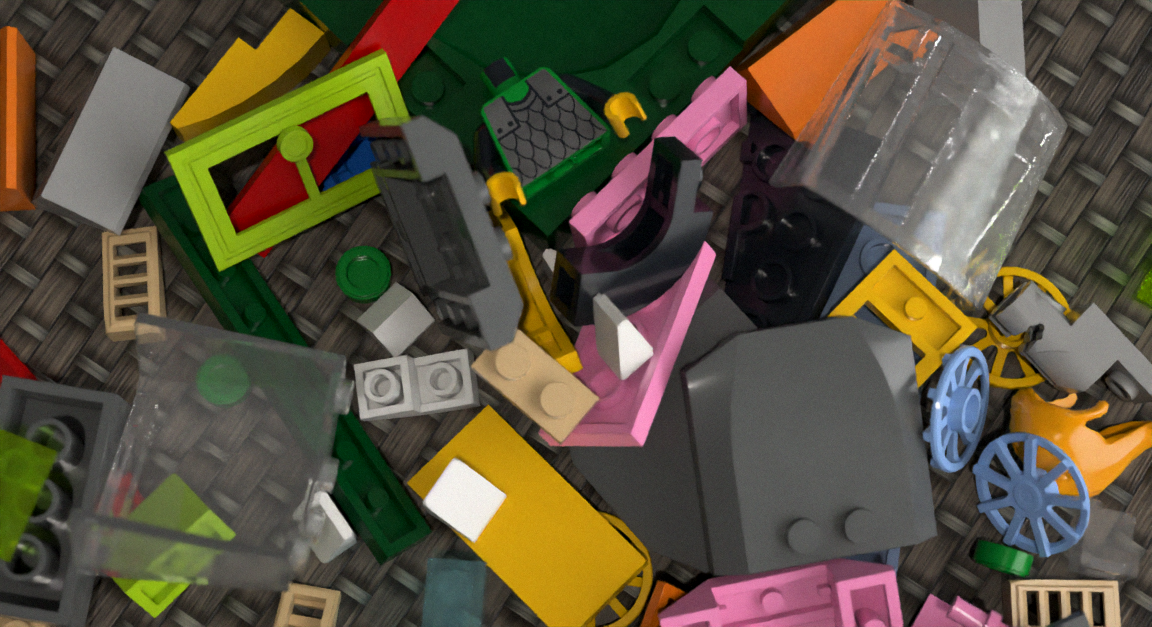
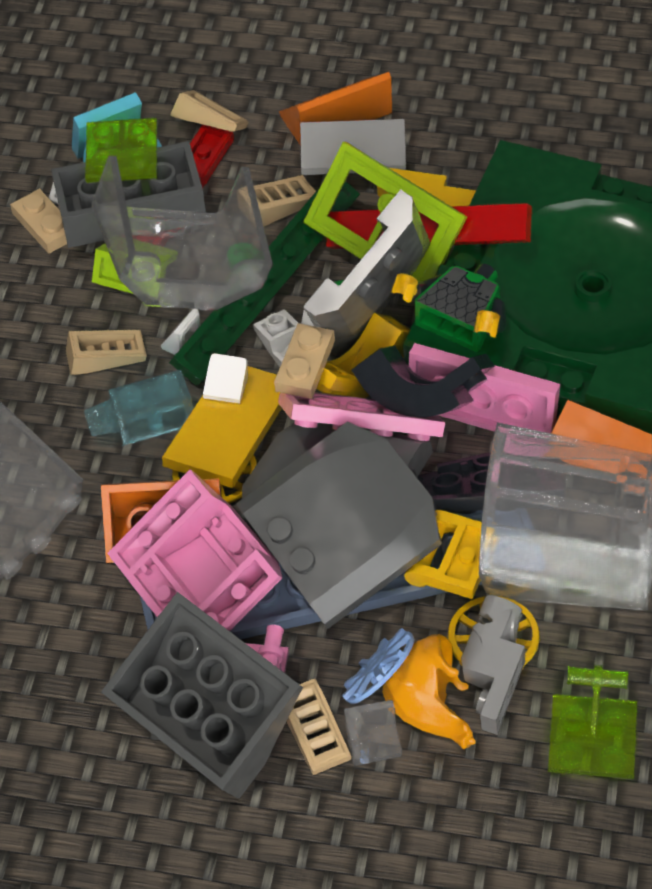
camera: 70 degrees right, 25 degrees down
white slope [593,293,654,380] -> none
light blue wheel [923,344,990,473] -> none
green tile [972,540,1034,578] -> none

